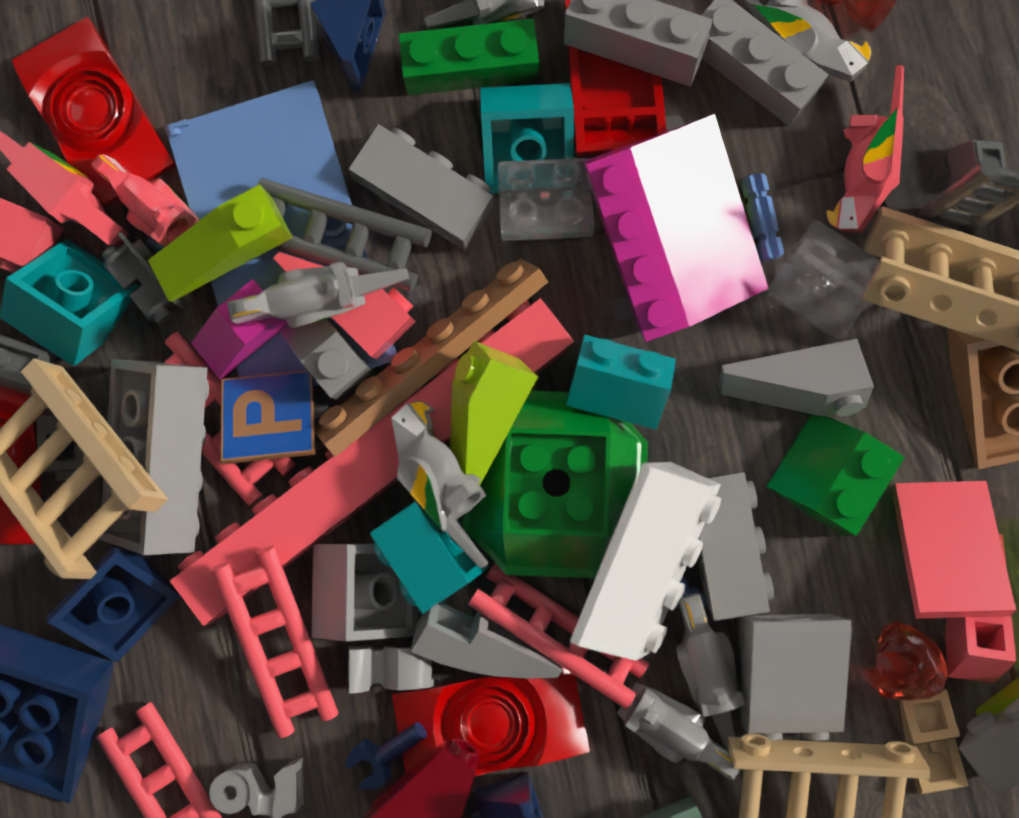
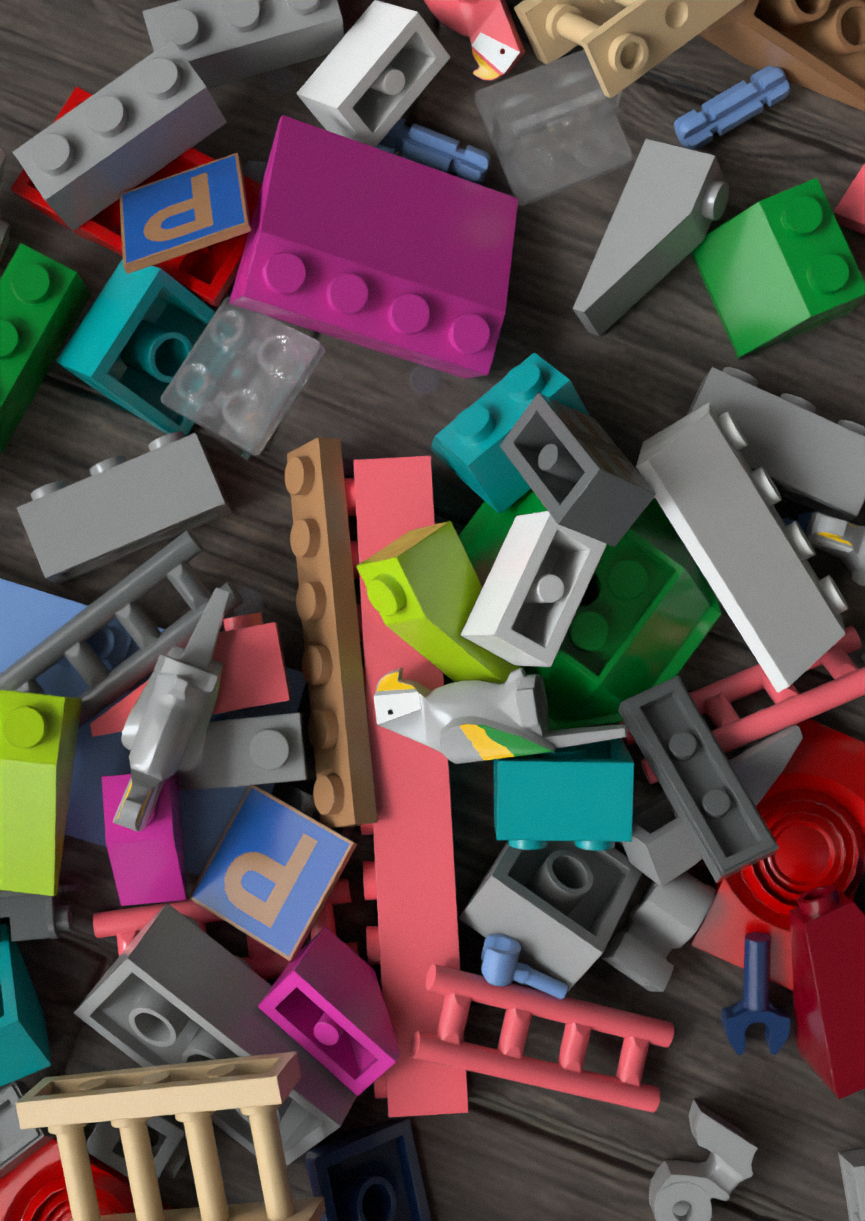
camera: 60 degrees left, 0 degrees up
none -> piece [119,152,252,274]
none -> dark pink slope [257,926,401,1096]
none -> white brick [296,0,450,148]
none -> white brick [461,511,607,667]
none -> medium blue hand [481,933,568,1000]
none -> dark grey brick [500,392,656,547]
none -> dark grey tile [618,676,780,883]
none -> medium blue axle [674,65,790,151]

